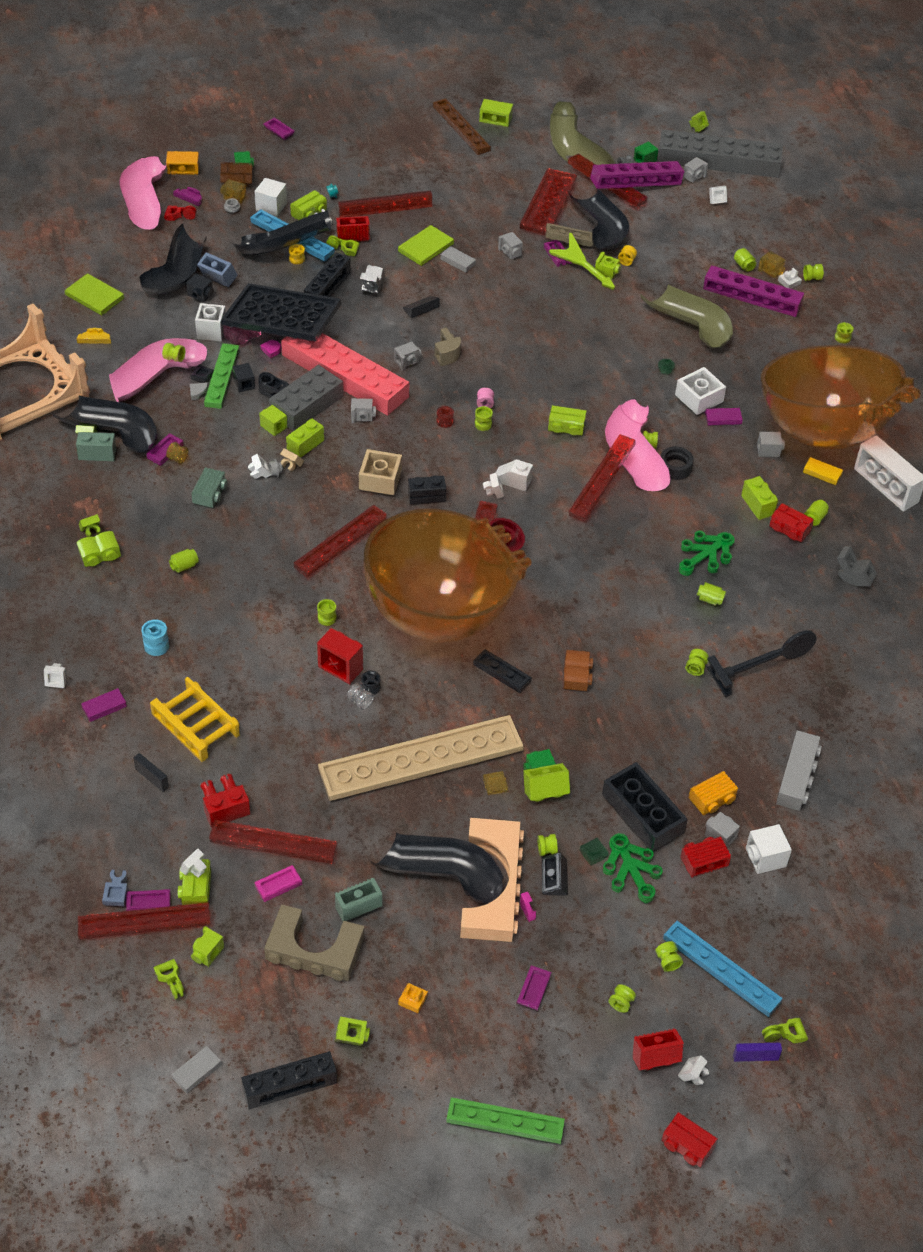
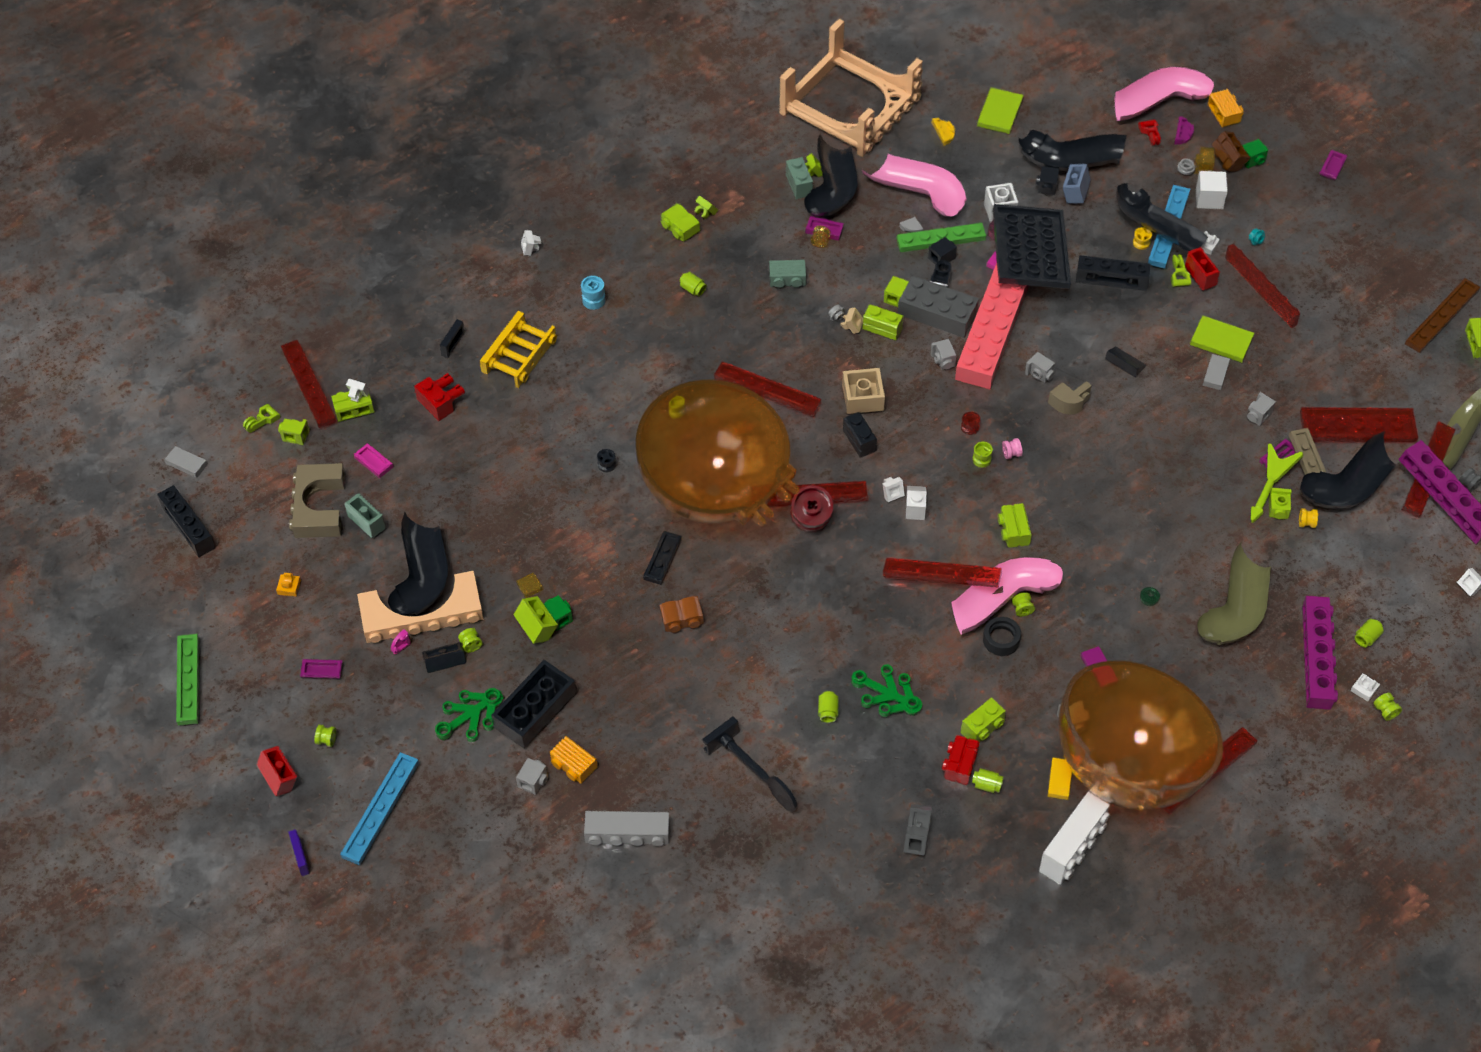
camera: 75 degrees right, 5 degrees up
magenta tile [81,688,127,722] -> none
sand blue plate [102,870,128,906] -> none
magenta tile [126,889,171,914] -> none
lime wheel [162,342,186,362] -> none
black tile [191,365,214,383] -> none
clear red plate [209,820,337,864] -> none
white tile [248,454,271,479] -> none
lime brick [290,190,327,220] -> none
red brick [317,628,363,685] -> none
tan plate [318,715,523,801] -> none
lime brick [335,1016,370,1046] -> none
clear wheel [347,683,375,710] -> none
brick [360,265,386,294] -> none
clear green plate [579,838,609,866] -> none
lime wheel [655,941,683,972] -> none
red brick [661,1112,718,1168] -> none
white brick [675,367,726,415] -> none
white tile [678,1056,709,1085] -> none
red brick [680,836,731,878] -> none
lime wheel [685,649,709,676] -> none
white head [746,824,791,874] -> none
clear yellow brick [758,251,785,278] -> none
lime piece [762,1018,808,1043] -> none
lime wheel [835,322,854,344] -> none

